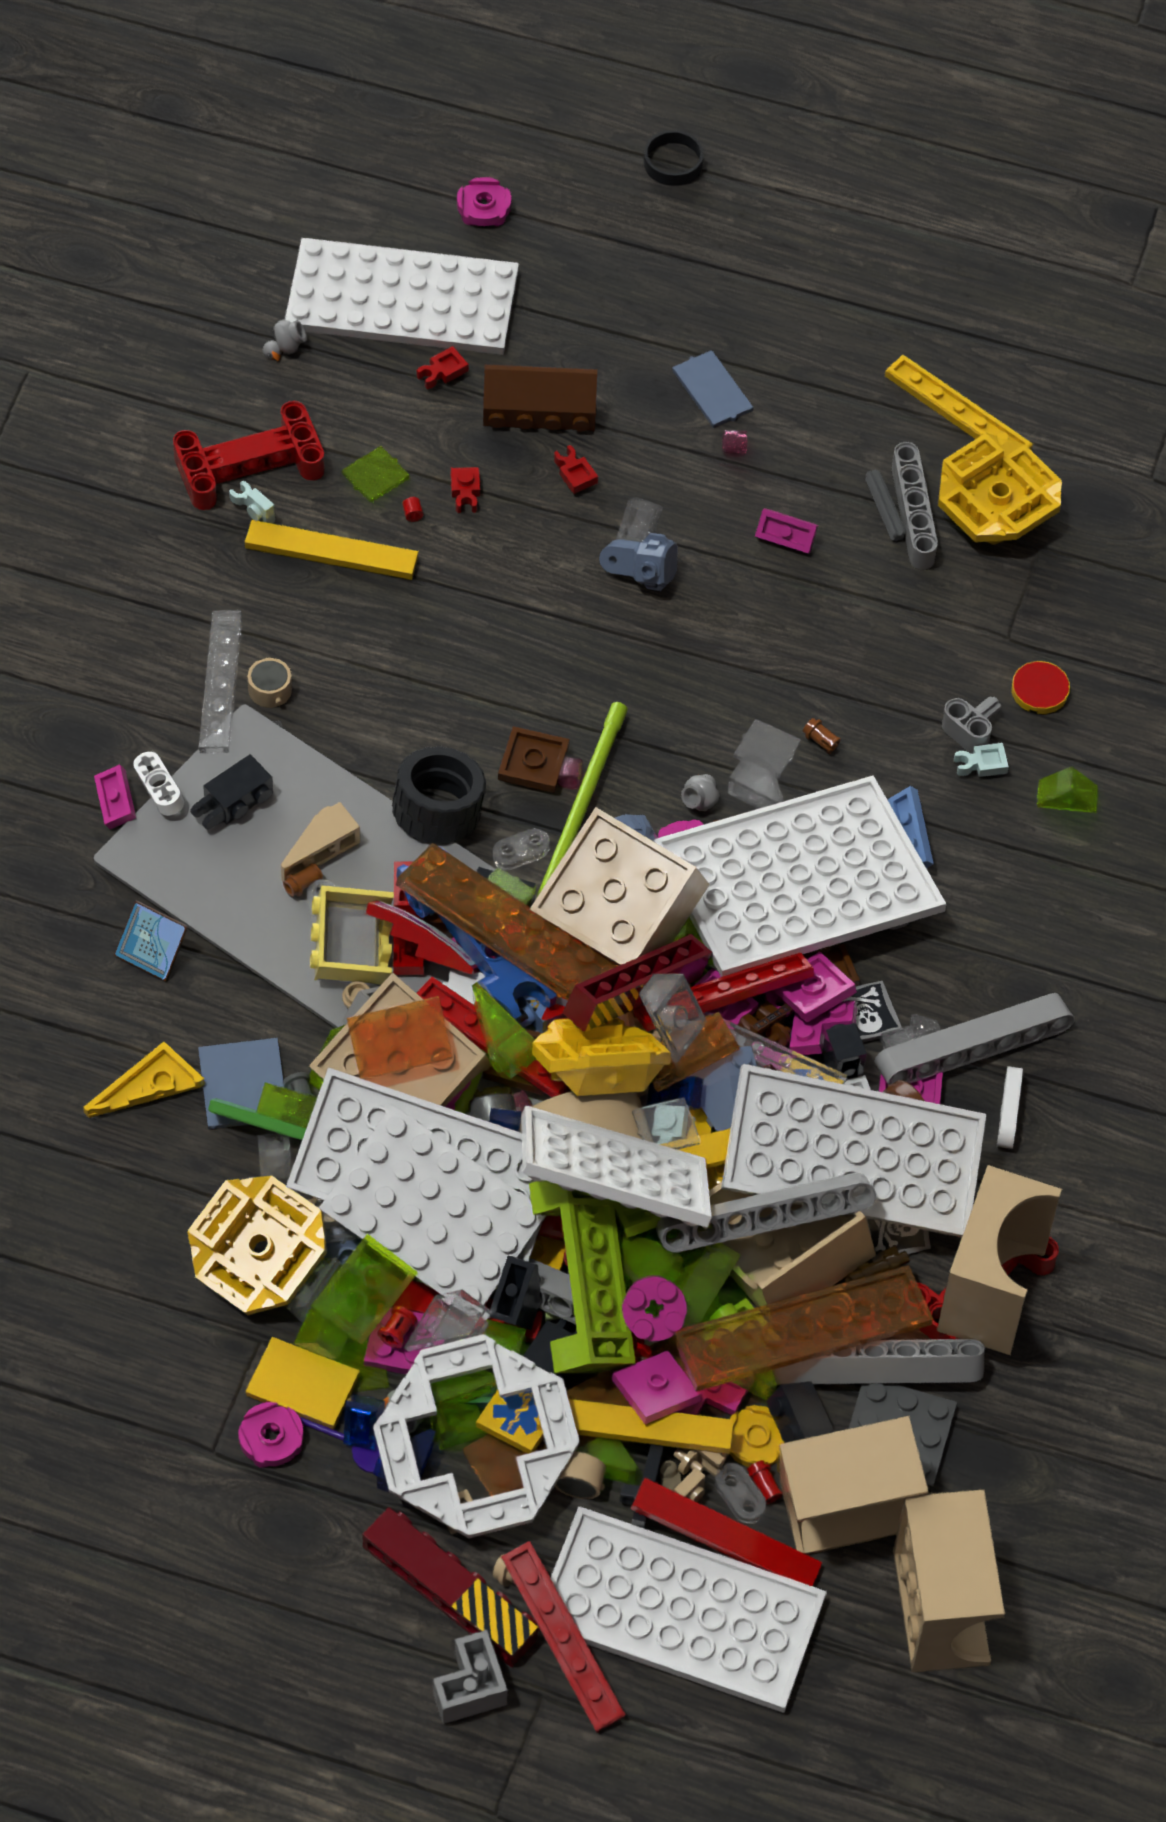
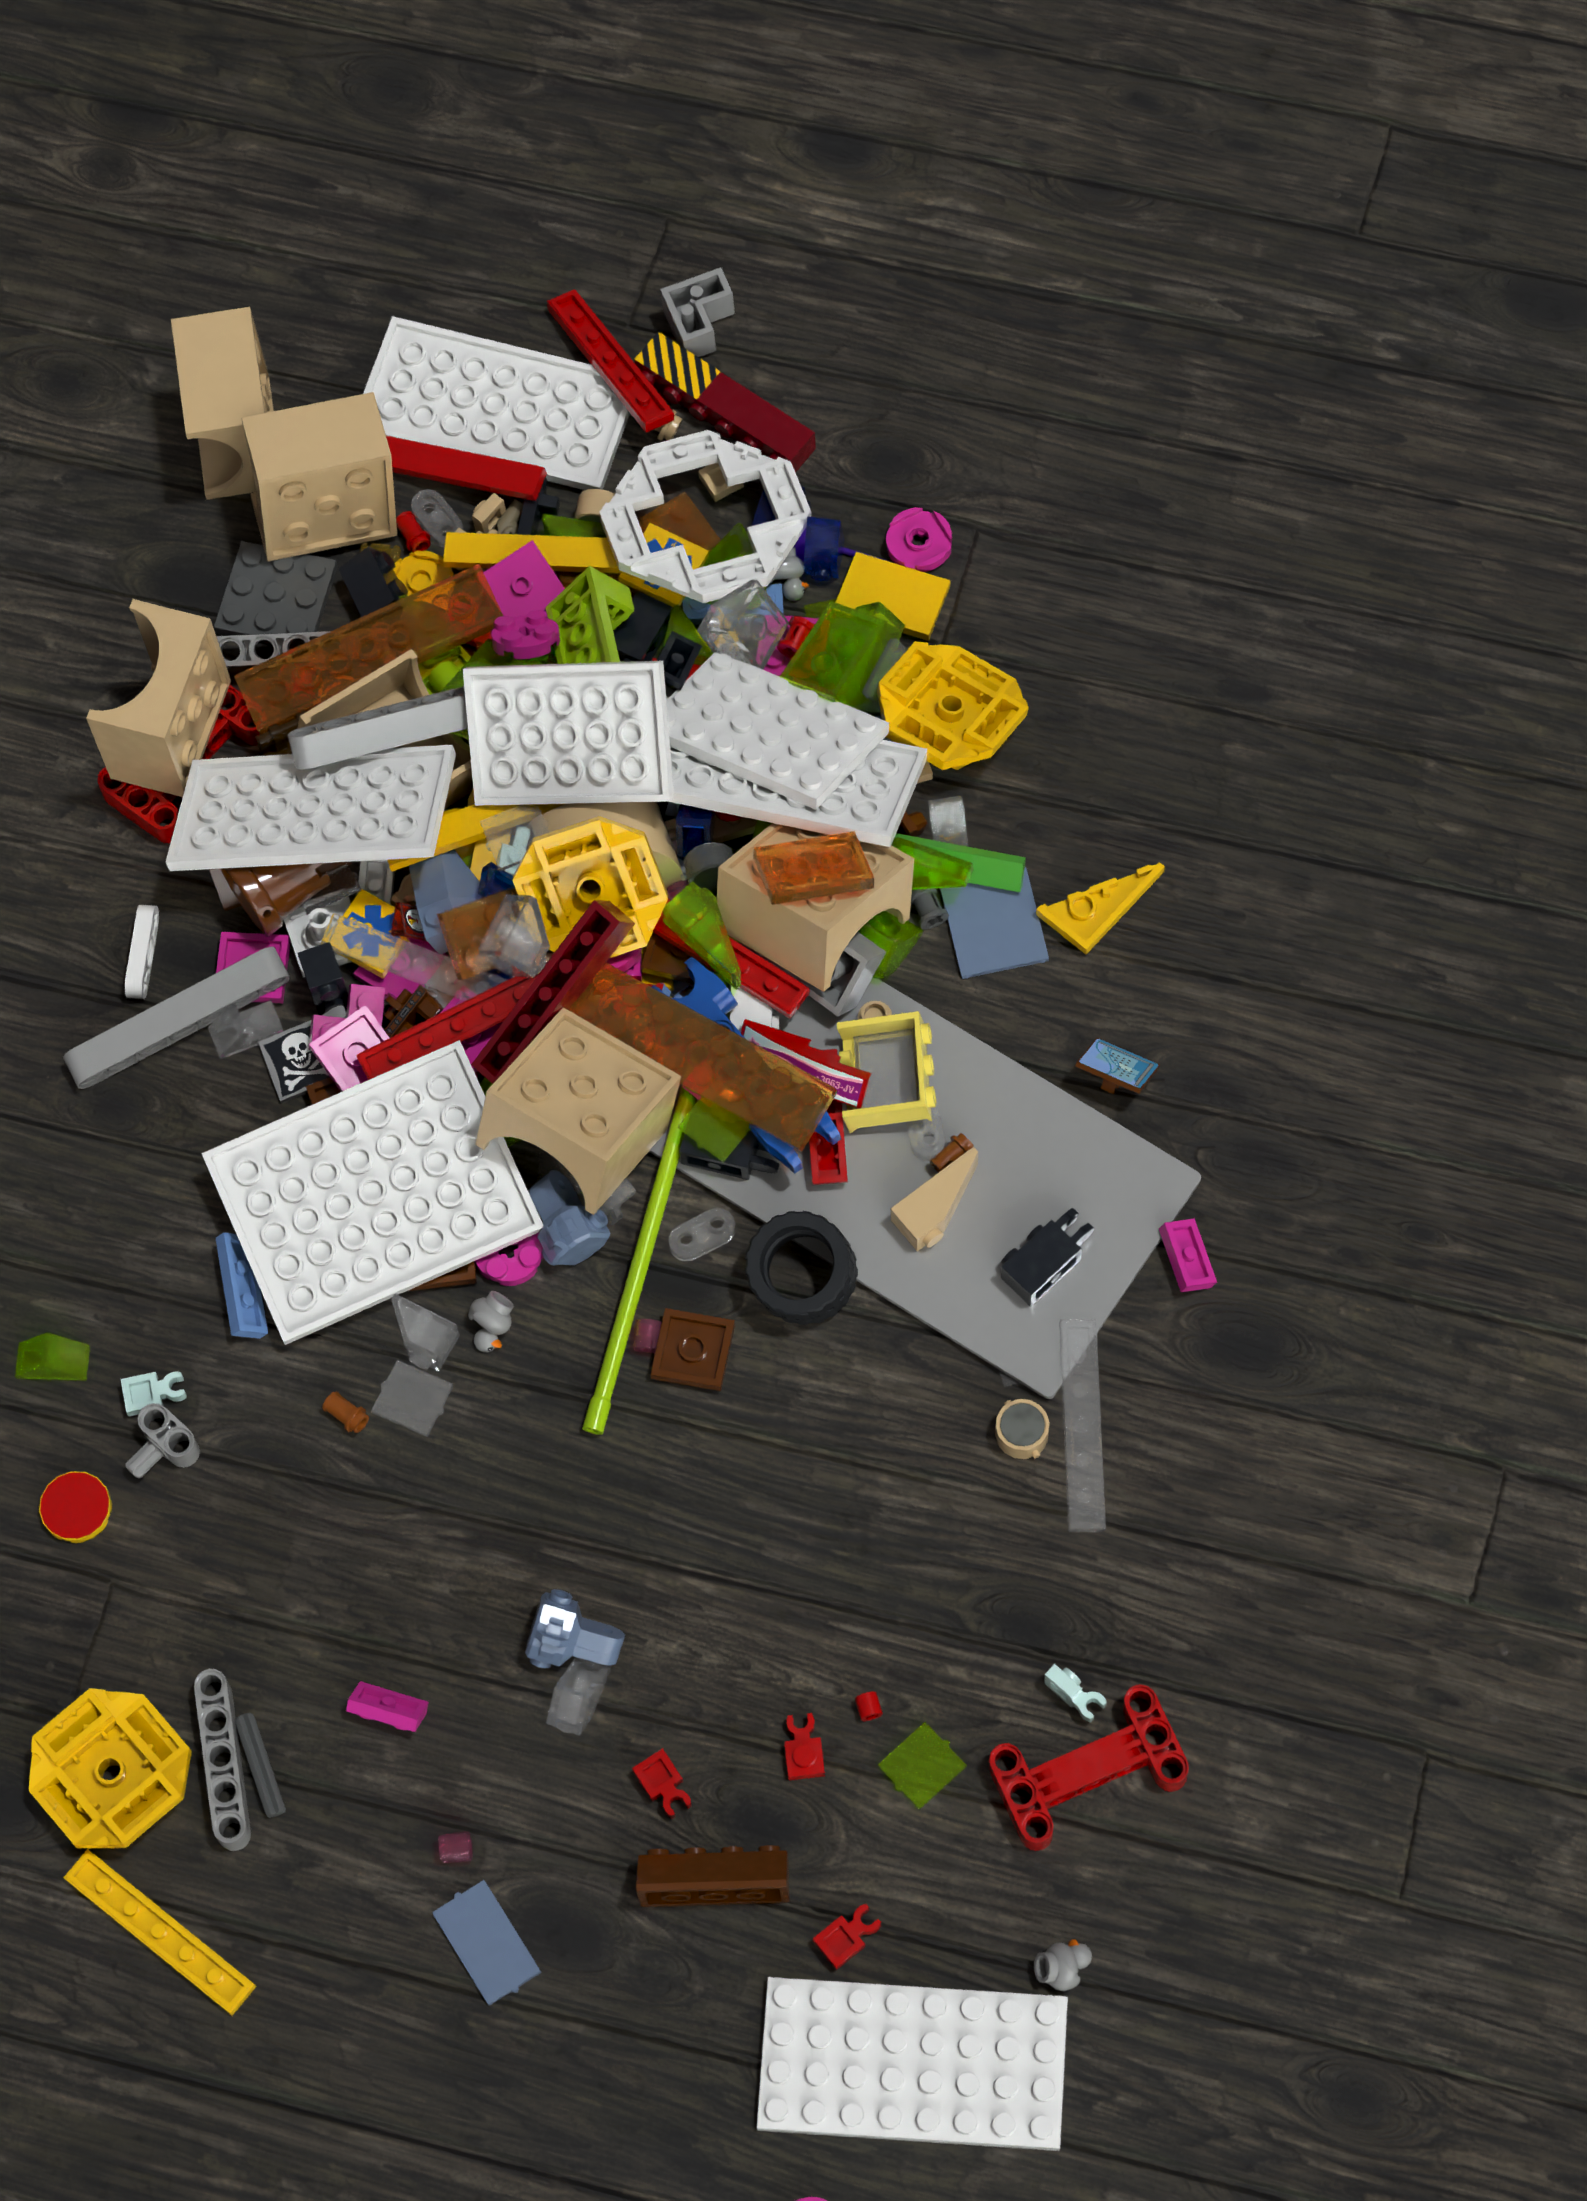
camera: 175 degrees left, 10 degrees up
white beam [133,752,184,816] -> none
yellow tile [245,520,418,580] -> none

